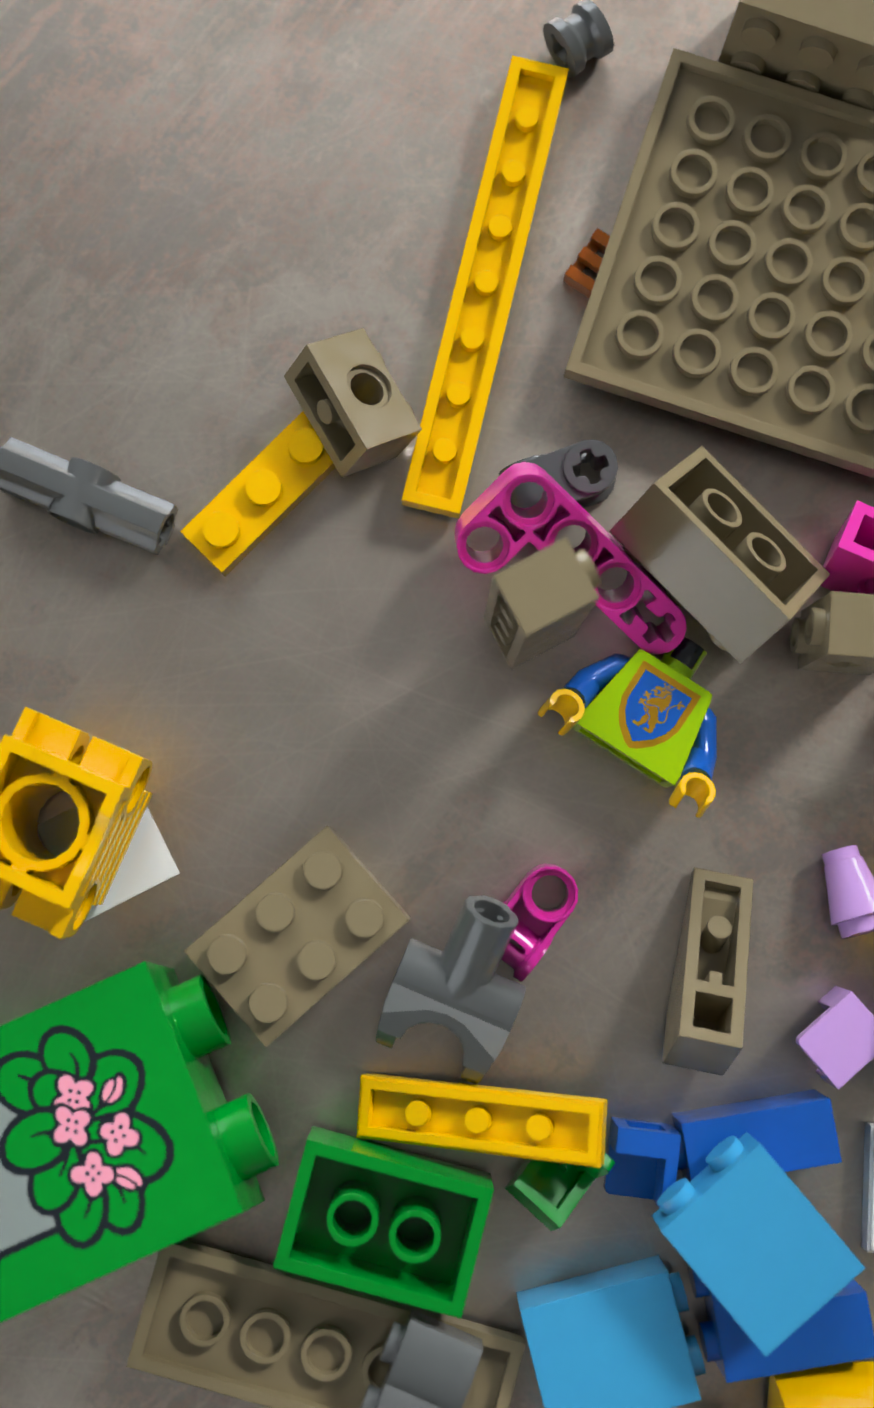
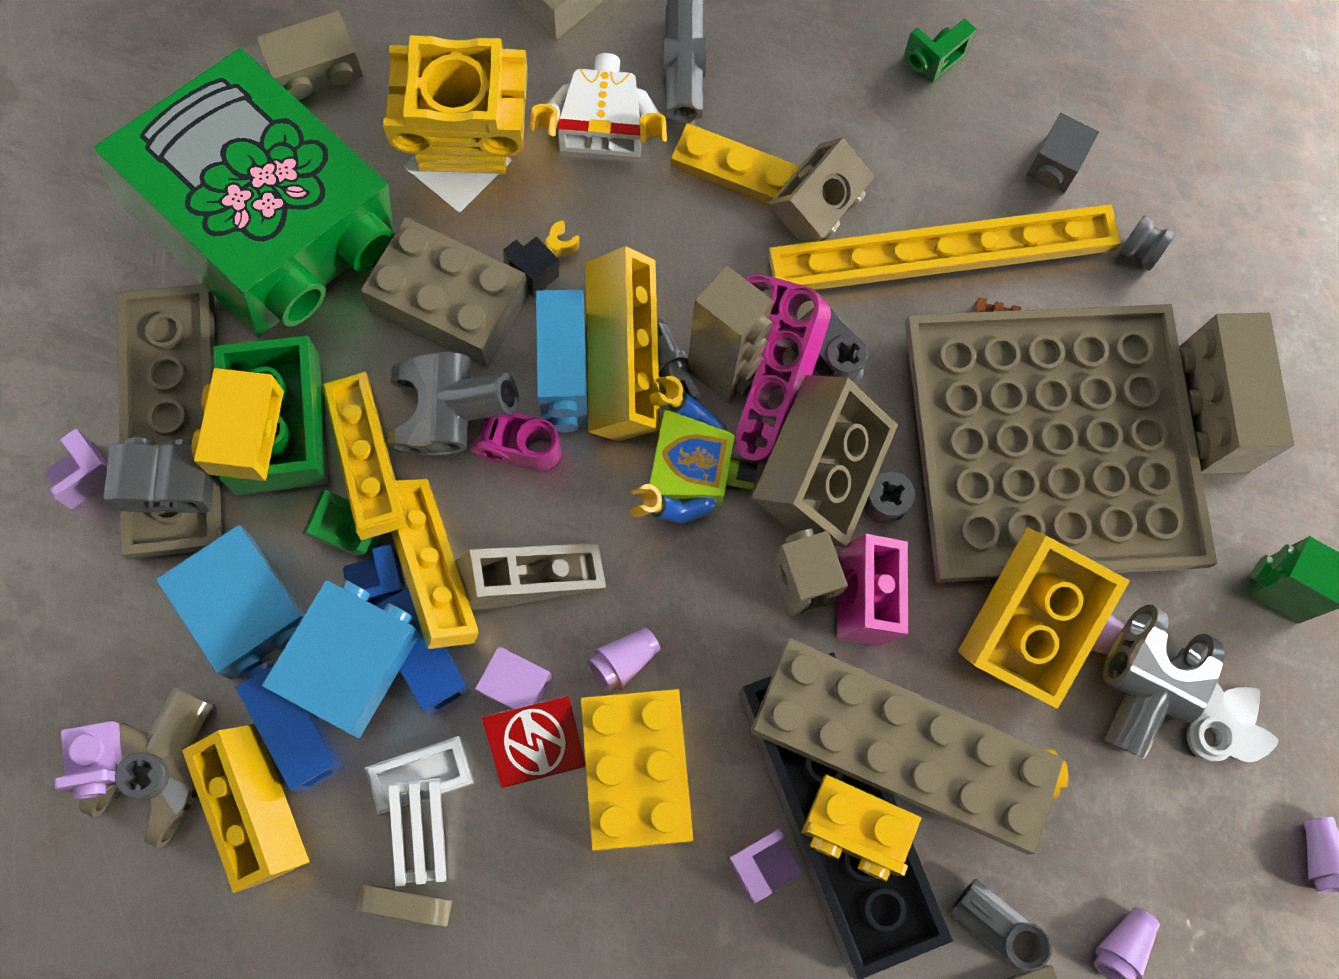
camera: 65 degrees right, 10 degrees down
none -> yellow brick [191,368,284,481]
none -> yellow plate [391,478,479,649]
none -> black piece [503,220,579,298]
none -> white torso [530,53,667,157]
none -> dark azure brick [536,289,588,432]
none -> yellow brick [586,246,660,442]
none -> dark grey pin [657,318,702,401]
none -> dark grey wheel [864,471,915,524]
none -> green bracket [904,18,977,82]
none -> dark grey brick [1027,112,1099,193]

